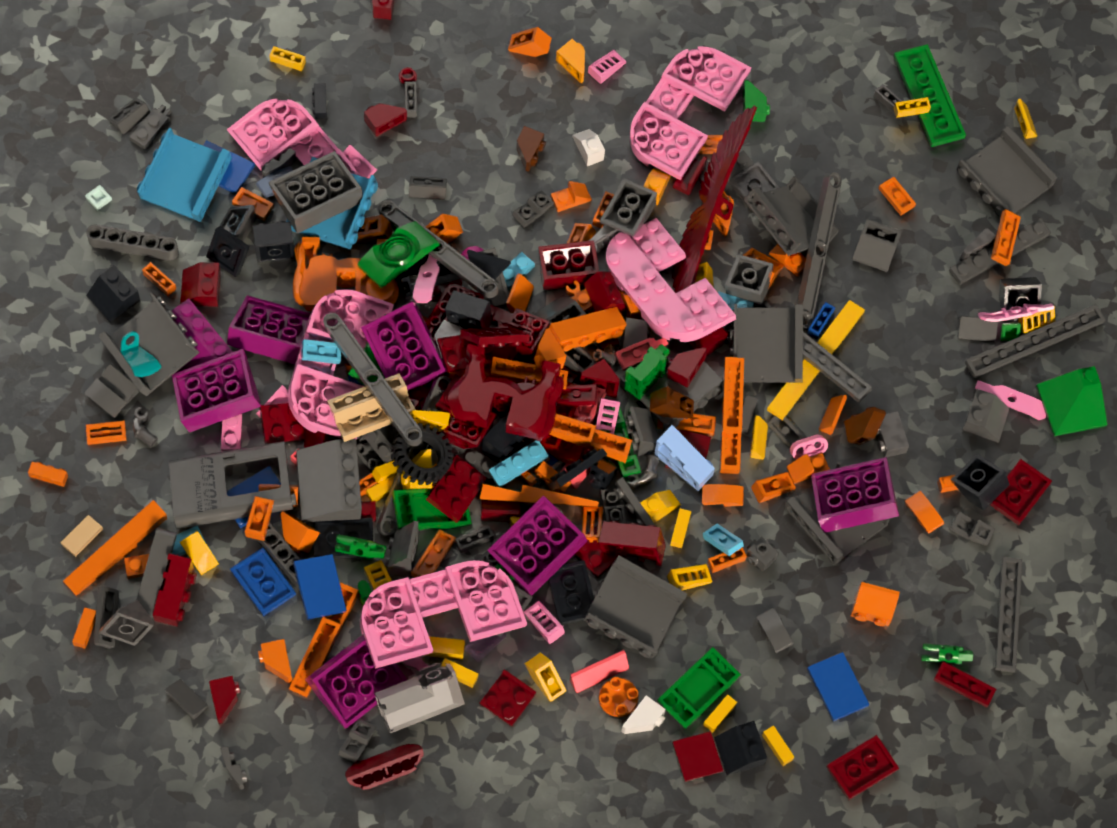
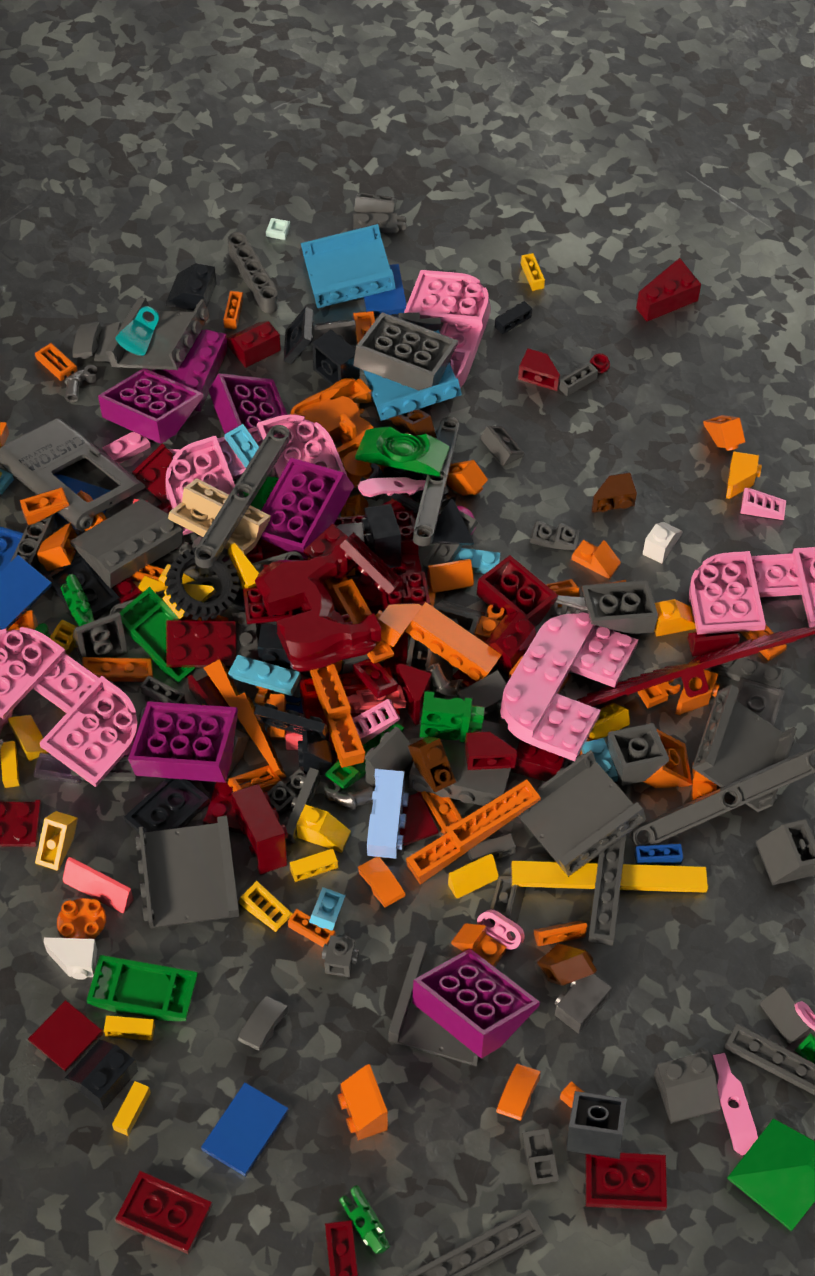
camera: 60 degrees right, 10 degrees down
bright pink plate [343,145,377,178] -> none
bright pink slope [524,601,565,644] -> none
coral hinge [615,338,668,371] -> none
orange slope [751,472,796,503] -> none

